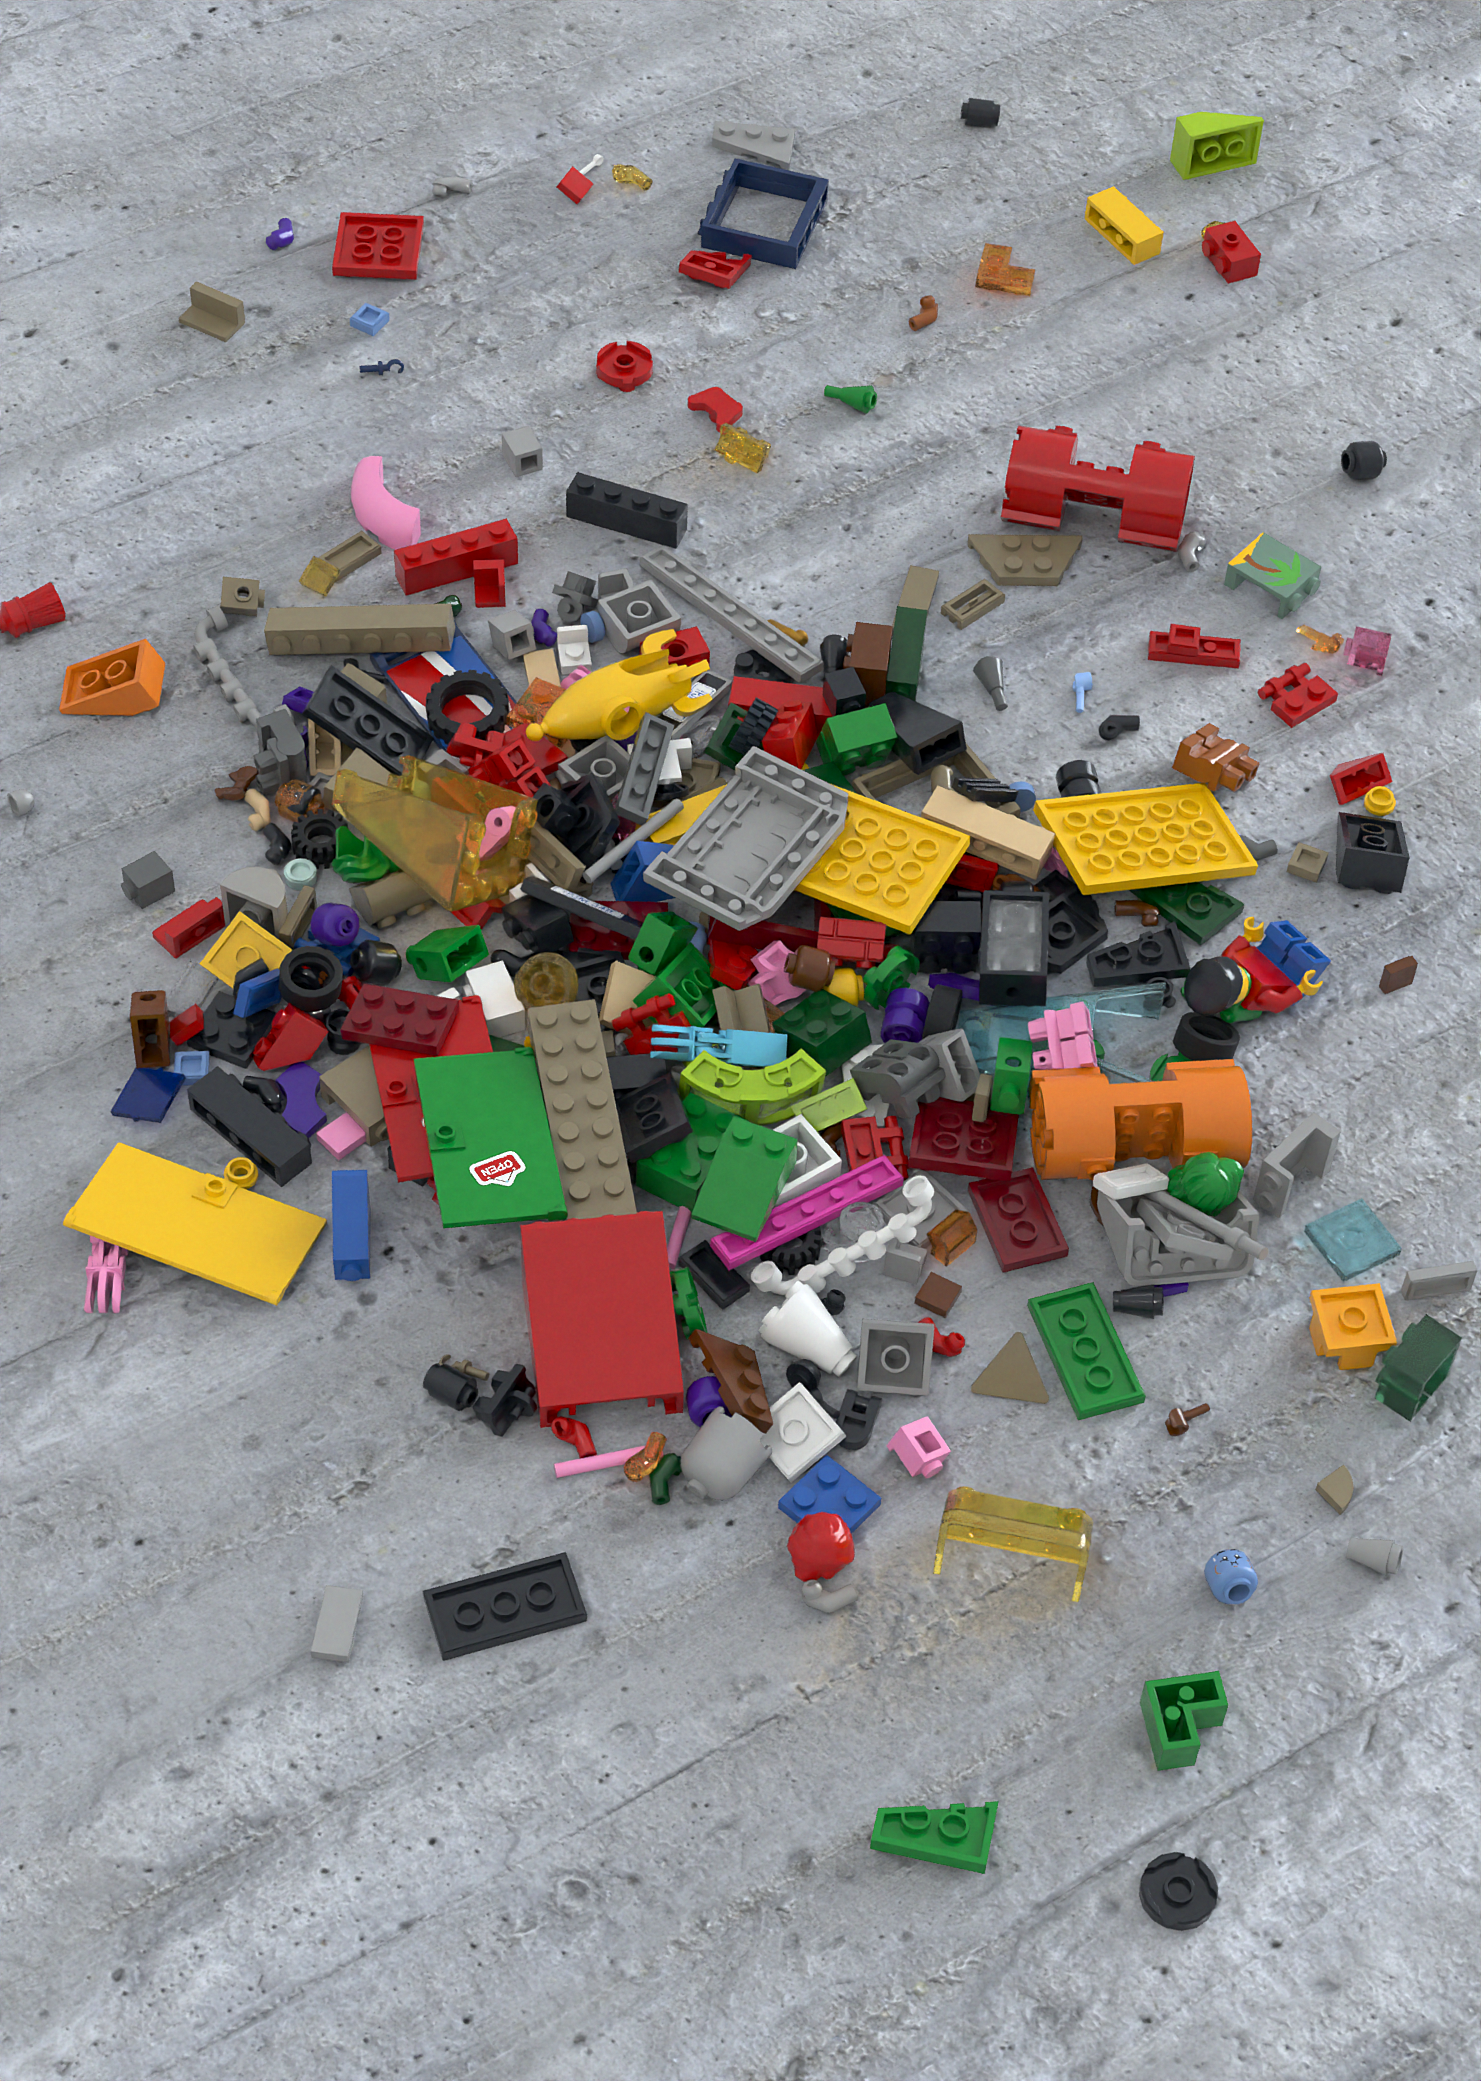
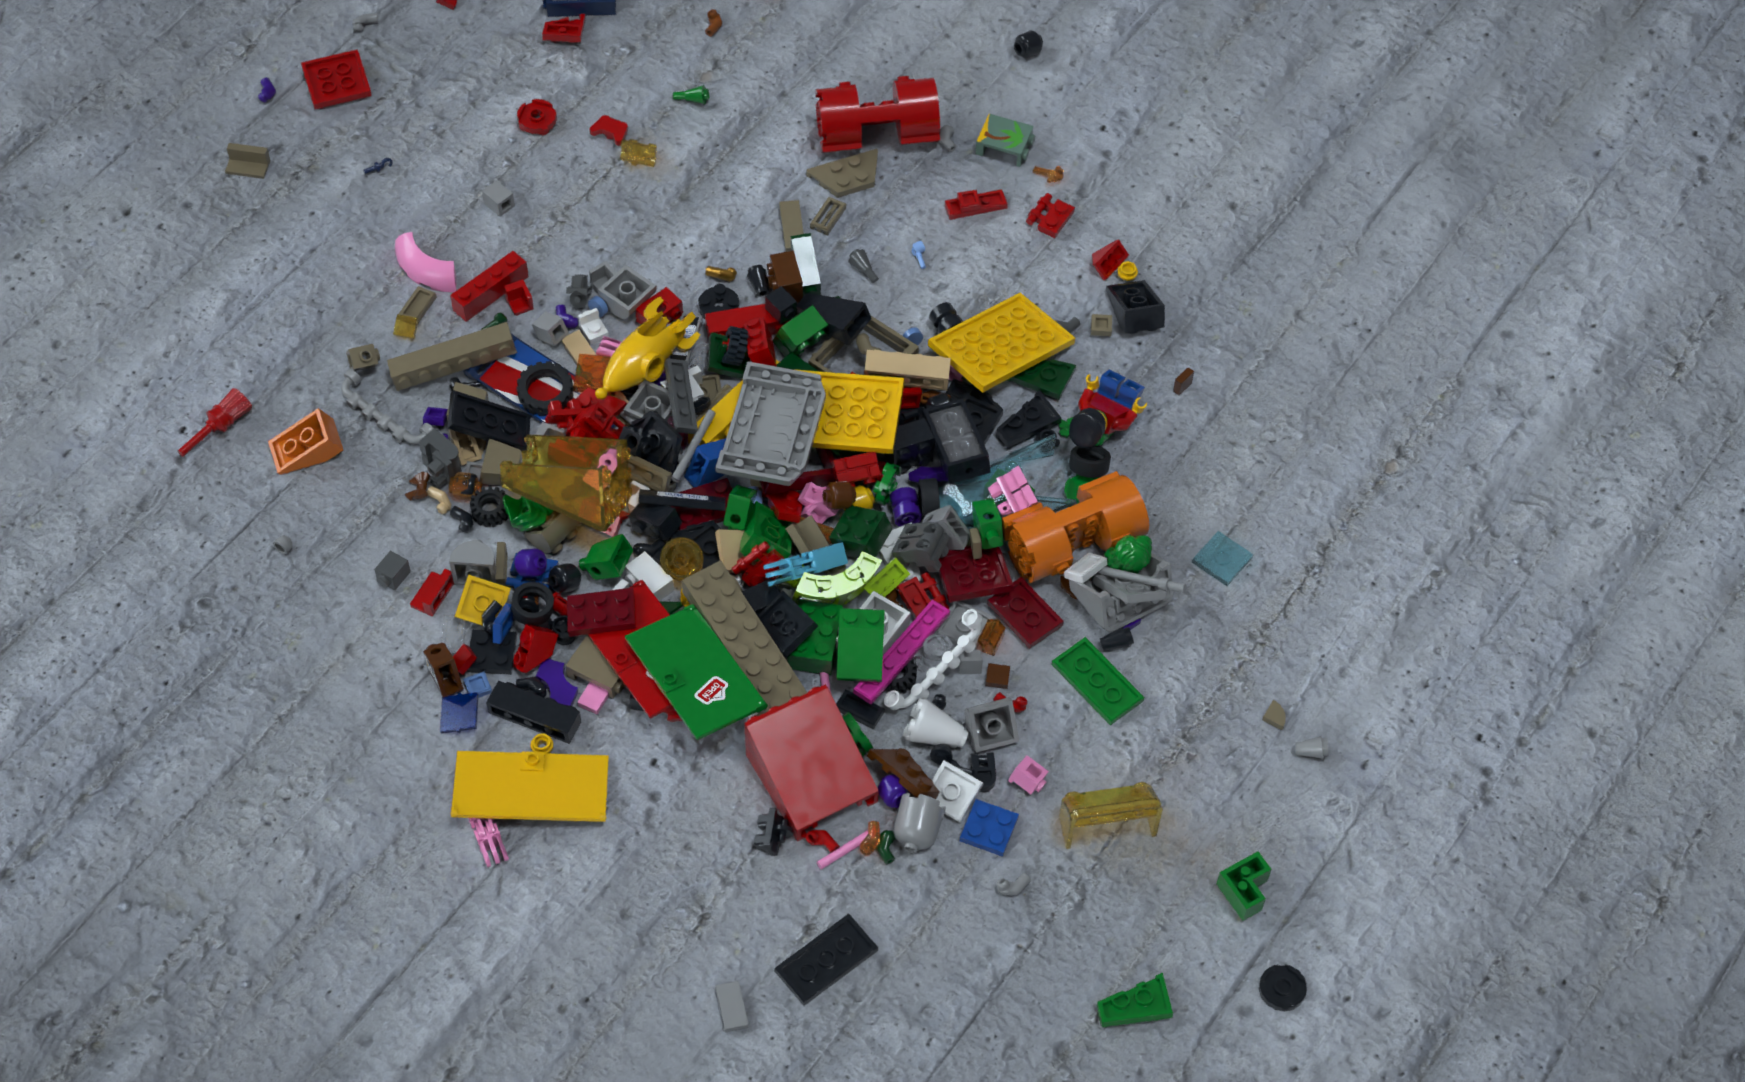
camera: 20 degrees left, 5 degrees up
light aqua tile [284,858,317,890] -> none
blue slope [332,1170,371,1281] -> none
medium blue tile [350,303,390,336] -> none
black brick [423,1363,478,1411] -> none
dark tan hand [439,1354,490,1381] -> none
black brick [566,472,688,549] -> none
light grey tile [640,545,823,684] -> none
red hair [786,1511,855,1582] -> none
black tile [951,777,1019,802] -> none
dark tan piece [971,1332,1049,1404] -> none
black arm [1098,715,1140,741] -> none
reddish brown arm [1114,900,1160,927] -> none
reddish brown hand [1165,1403,1210,1436] -> none
dark orange hips [1172,723,1260,792] -> none
medium blue head [1204,1549,1258,1604] -> none
light grey panel [1253,1112,1341,1218] -> none
light orange panel [1309,1283,1397,1370] -> none
clear pink brick [1343,626,1392,676] -> none
clear green piece [1375,1314,1462,1422] -> none
light grey tile [1401,1261,1477,1300] -> none

